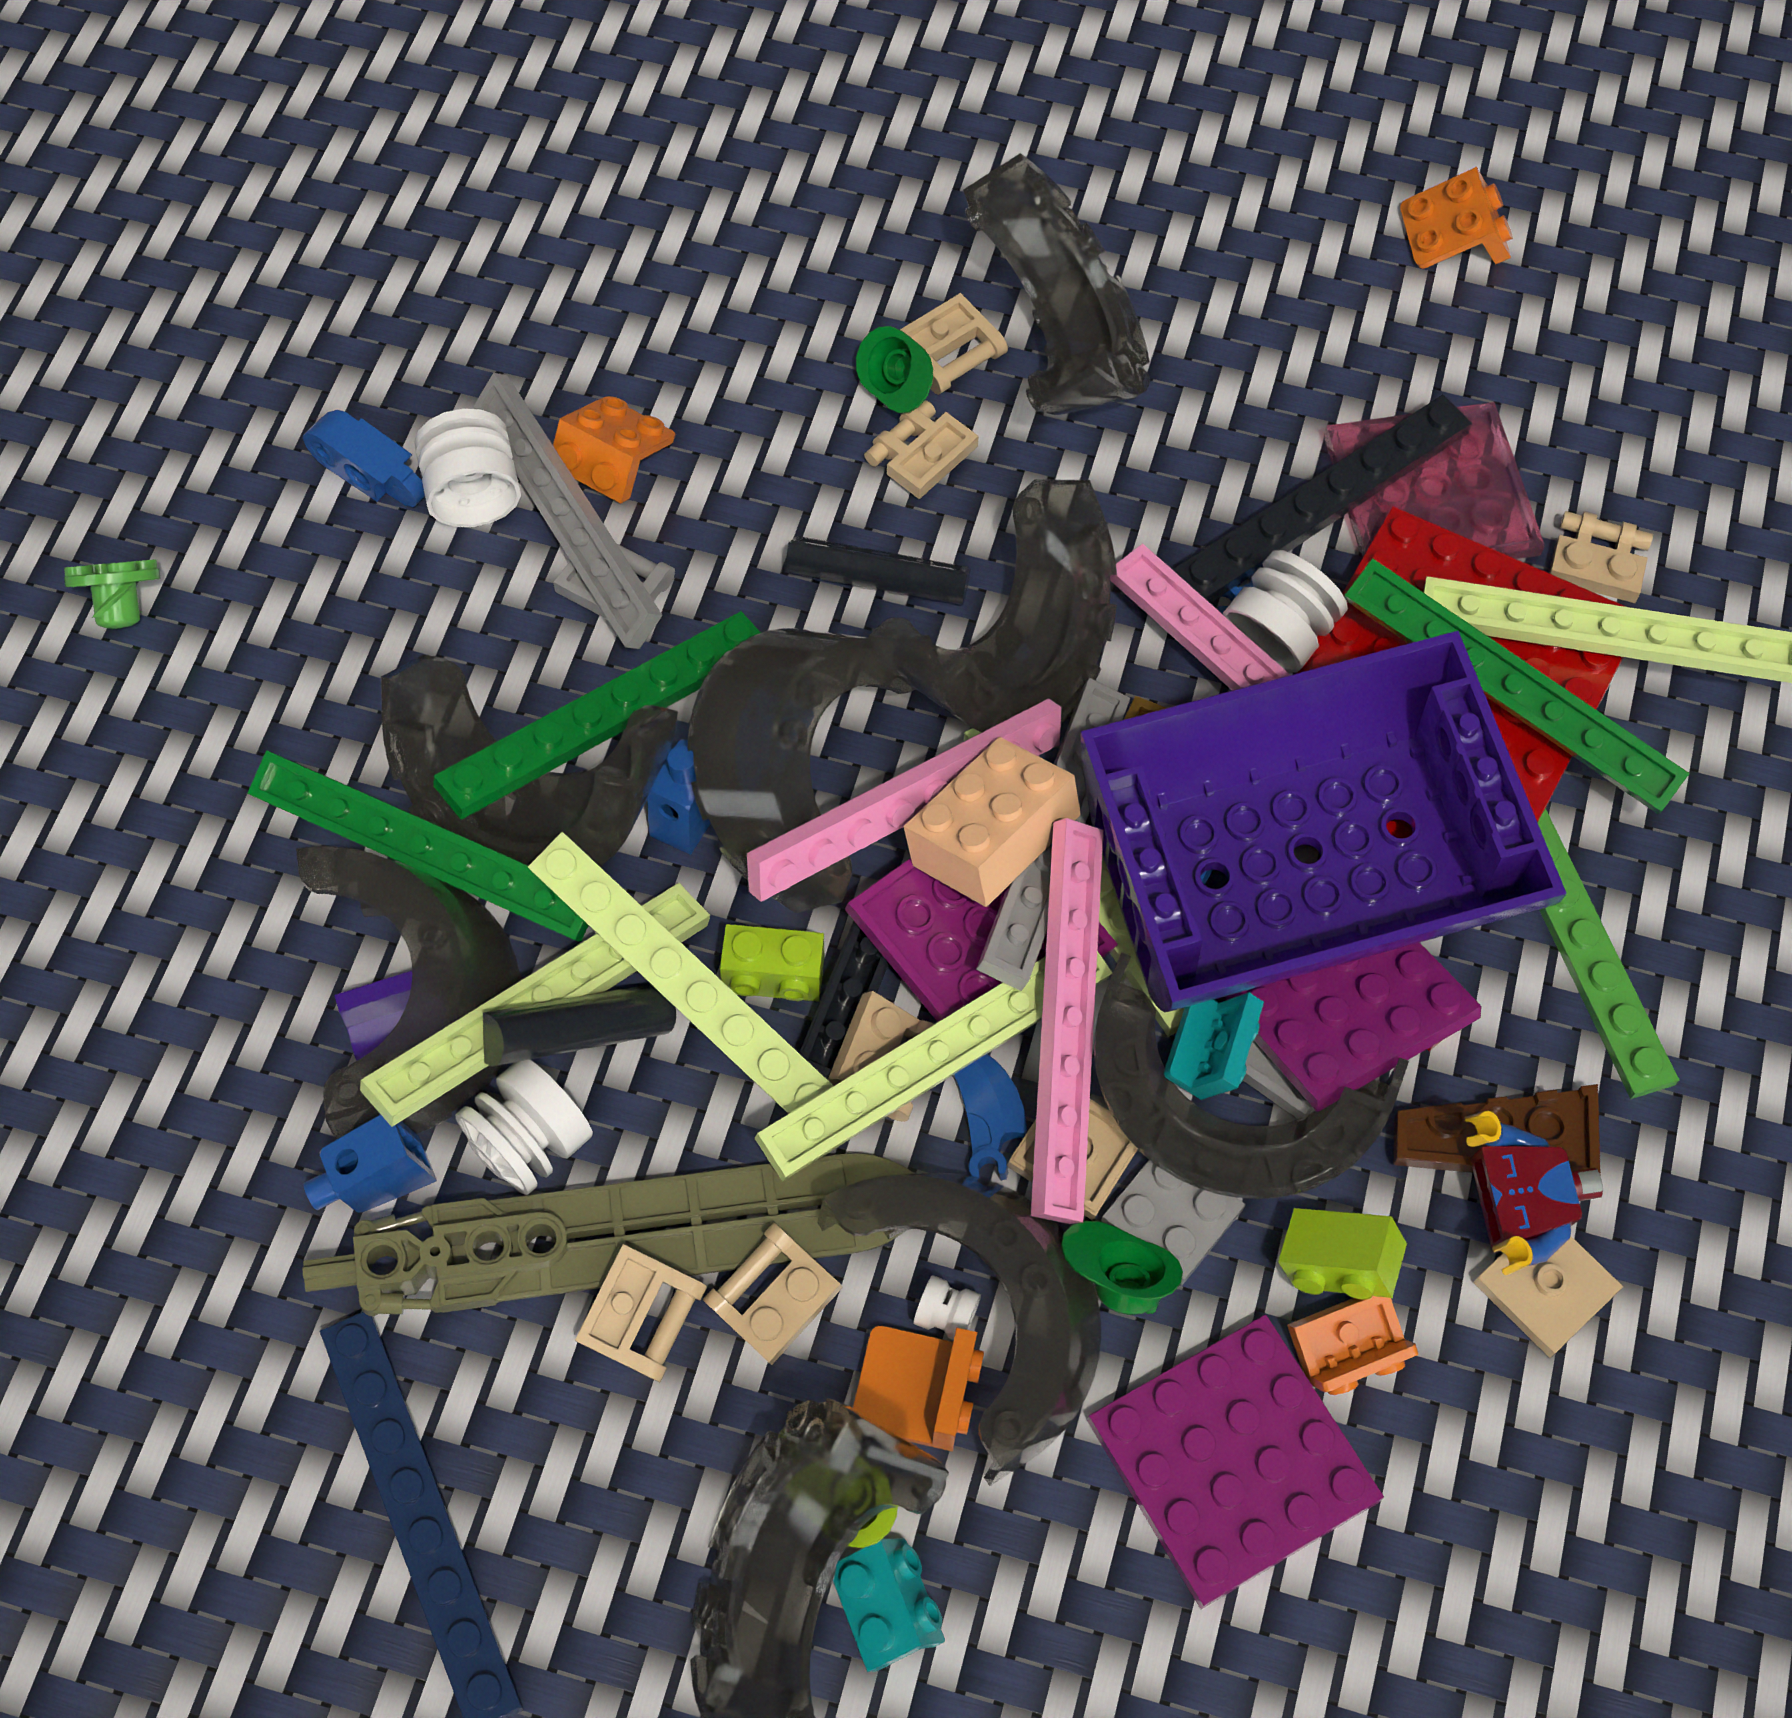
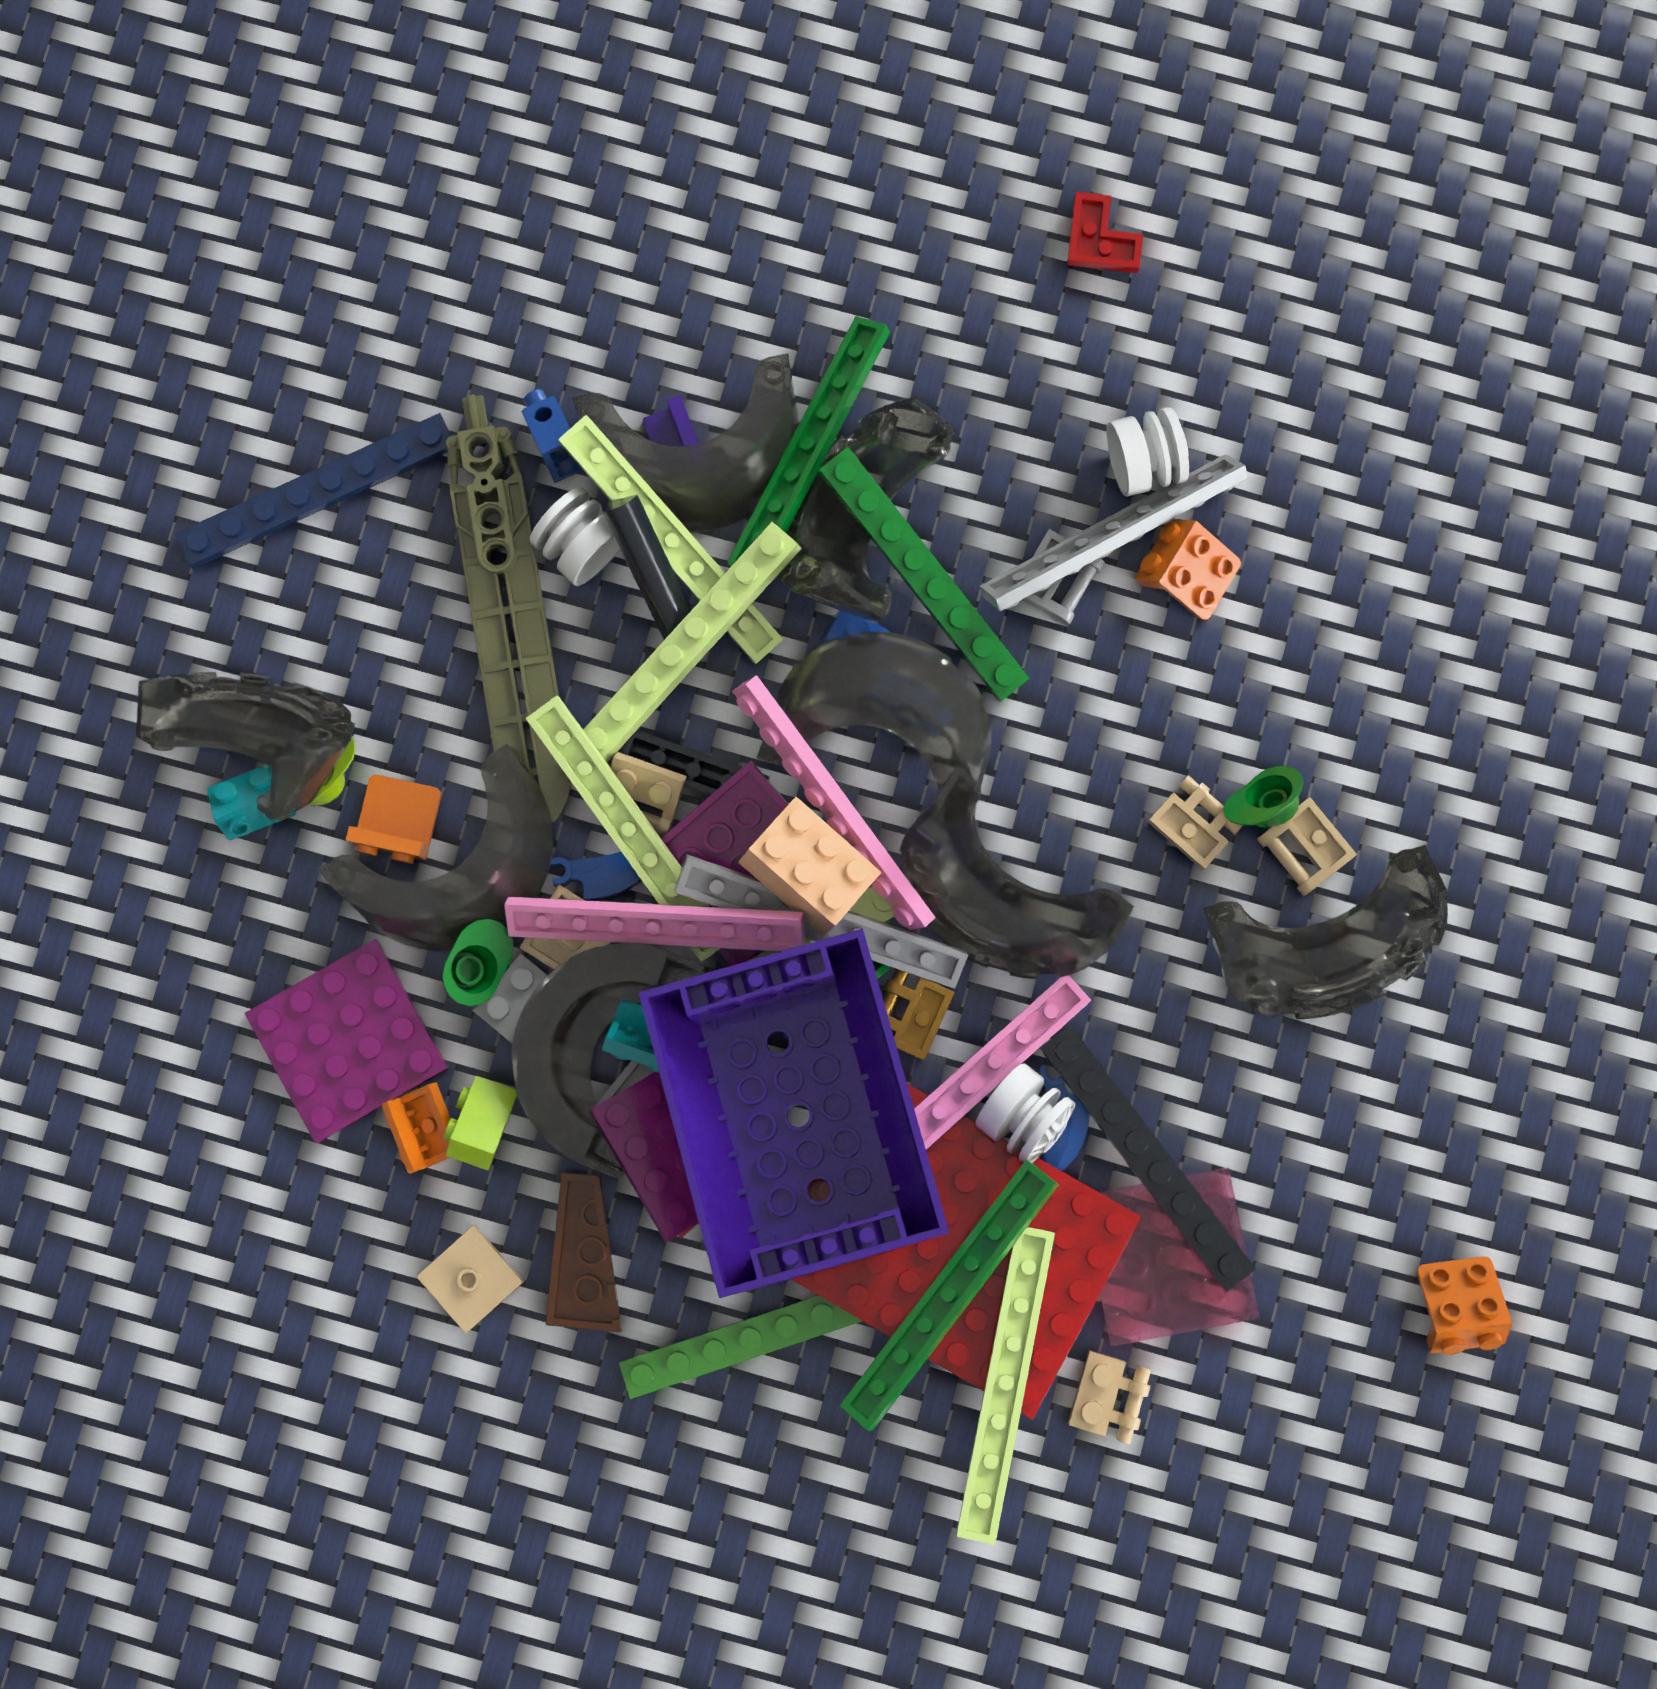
camera: 90 degrees right, 20 degrees up
bright green plate [64,559,160,629] -> none
blue piece [303,410,425,507] -> none
tan plate [575,1244,707,1383] -> none
tan plate [703,1222,843,1365] -> none
lime brick [720,924,825,1002] -> none
black brick [785,536,971,605] -> none
white wheel [914,1275,981,1340] -> none
torso [1465,1111,1603,1275] -> none
none -> red plate [1067,192,1143,273]

